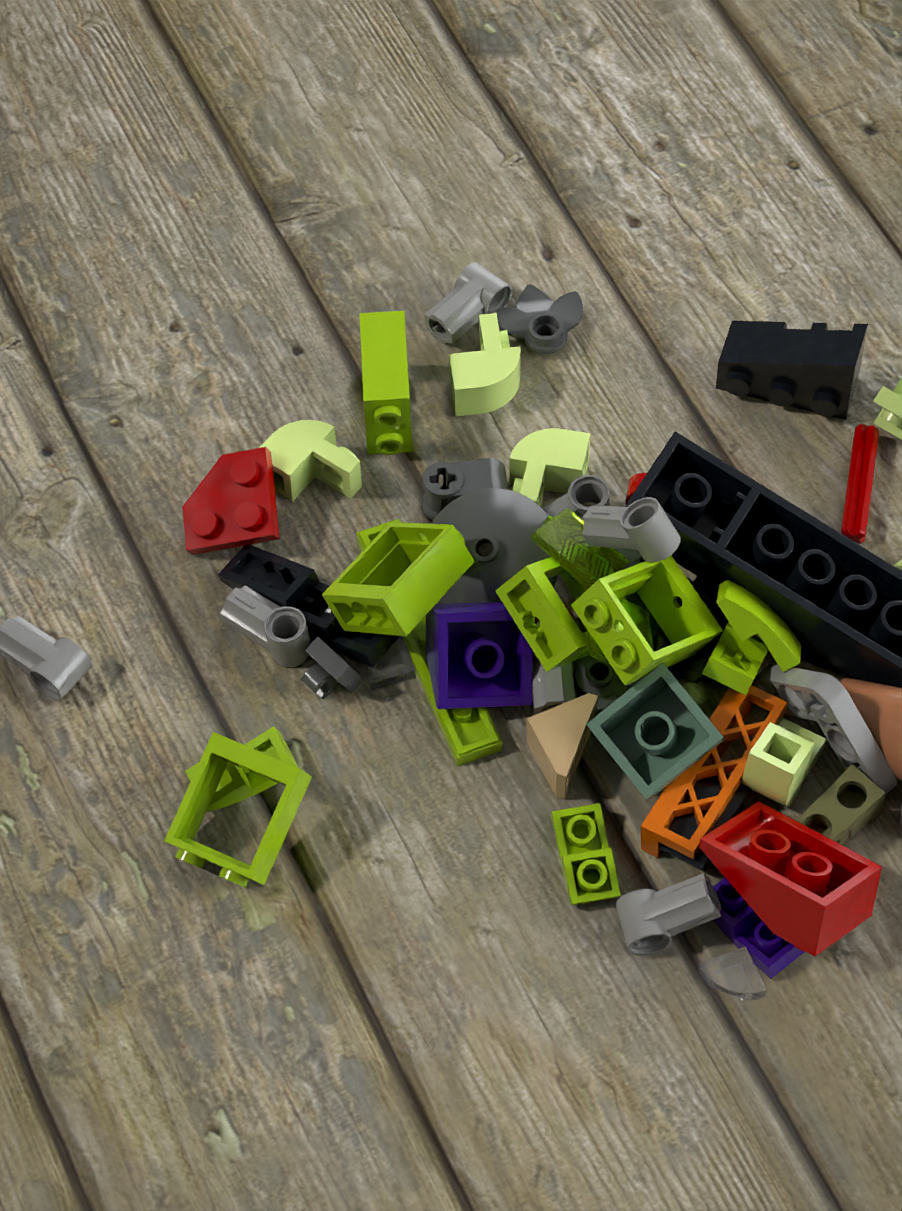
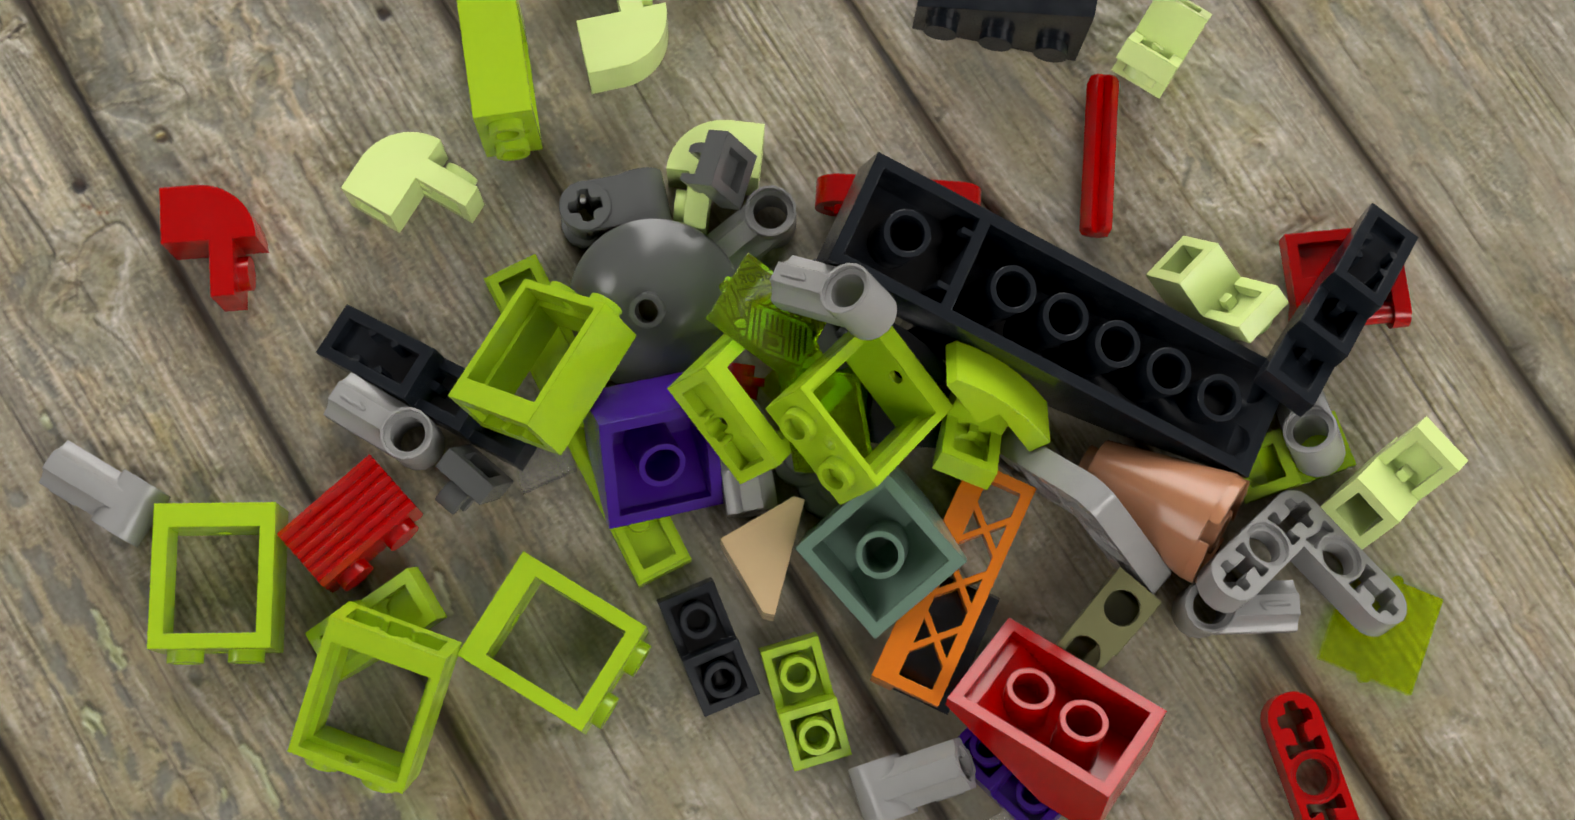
camera: 15 degrees left, 20 degrees up
red plate [182,447,280,555] -> none
yellowish green brick [742,718,827,807] -> none
none -> lime window [147,502,289,665]
none -> red brick [159,185,269,312]
none -> red brick [277,454,423,593]
none -> lime window [457,551,652,735]
none -> black slope [657,577,760,717]
none -> dark grey tile [680,130,757,210]

